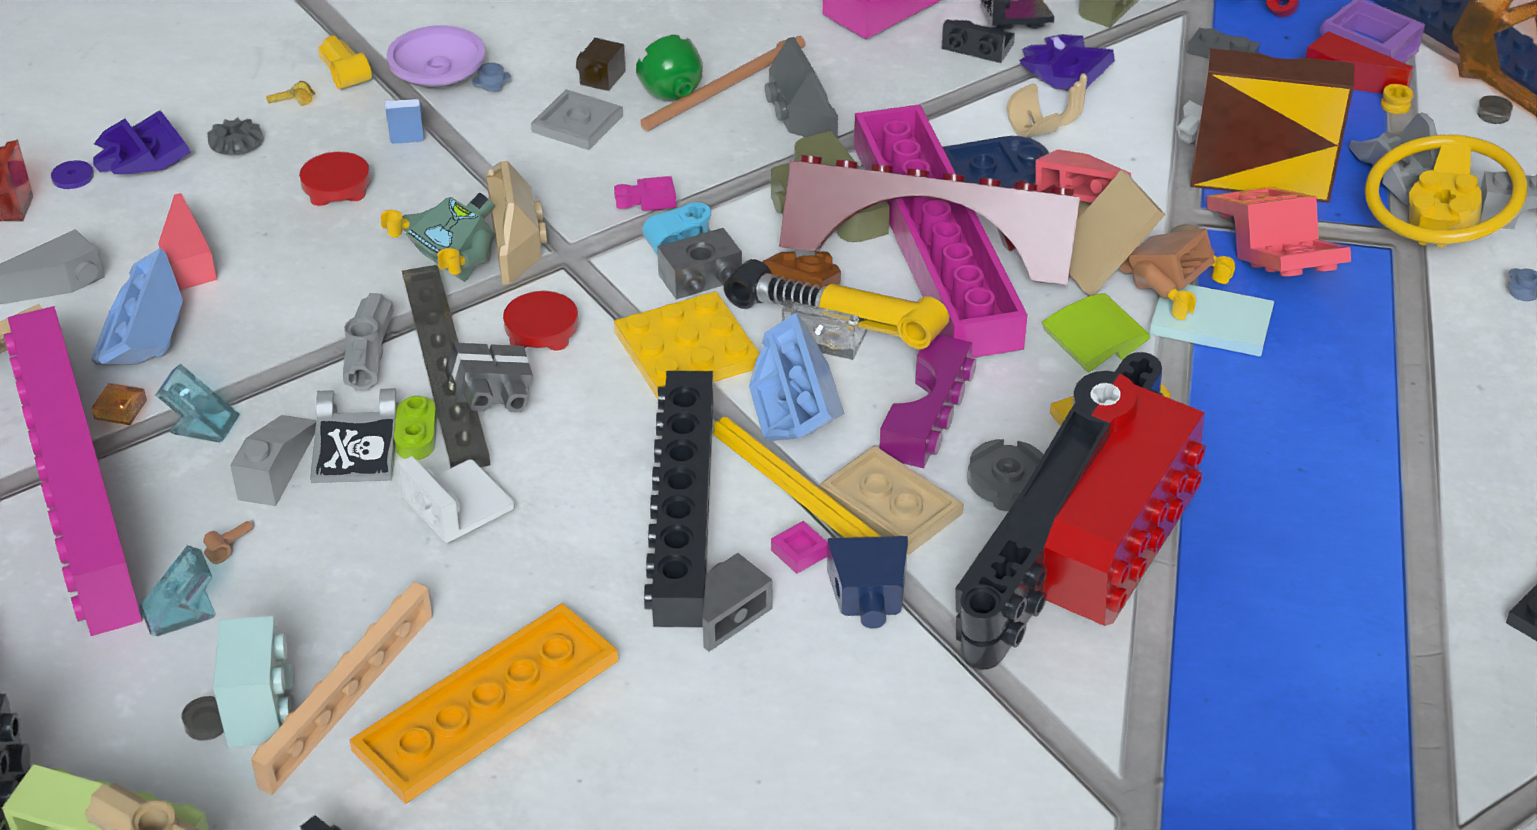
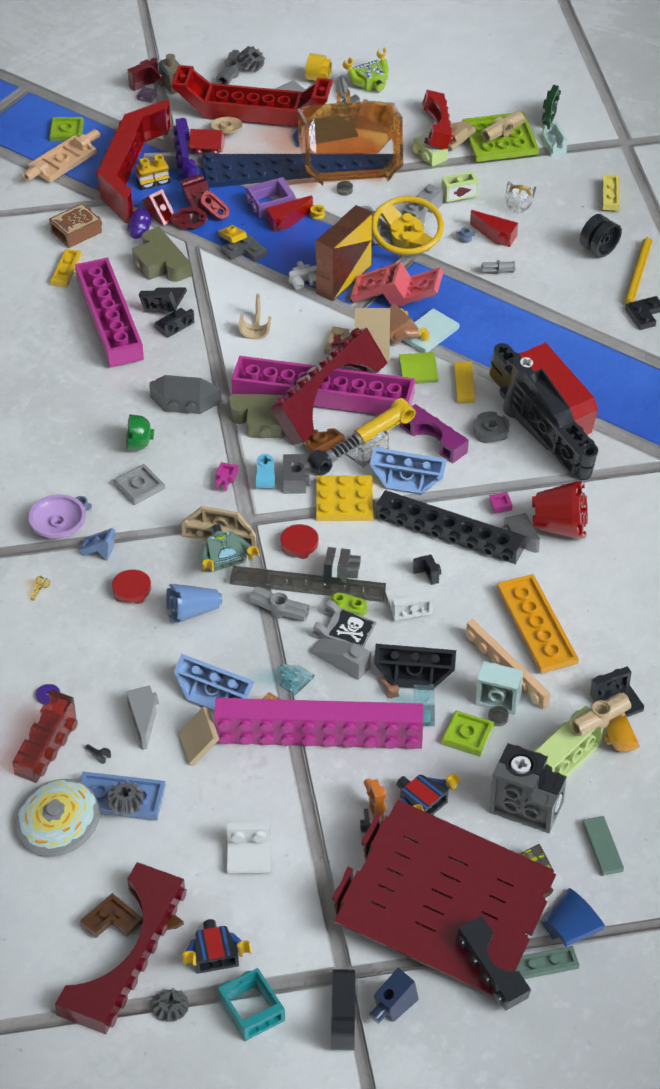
camera: 65 degrees left, 5 degrees up
dark purple plate [93,110,191,175] -> none
coral slope [158,193,217,290] -> none
dark grey gear [207,117,263,155] -> none
yellow piece [318,35,372,90] -> none
dark brown brick [576,37,626,91] -> none
nougat bar [640,35,805,131] -> none
yellow axle [713,417,882,538] -> none
tan tile [819,445,964,555] -> none
dark blue torso [827,536,908,629] -> none
dark blue tile [942,136,1049,189] -> none
dark purple plate [1019,34,1115,89] -> none
coral slope [1036,149,1131,203] -> none
none -> medium blue cone [166,584,222,623]
none -> yellow plate [218,225,247,243]
none -> black wedge [374,643,457,690]
none -> black bracket [413,554,441,585]
none -> lime tile [441,710,494,757]
none -> light grey axle [481,260,515,274]
none -> red cone [532,481,588,539]

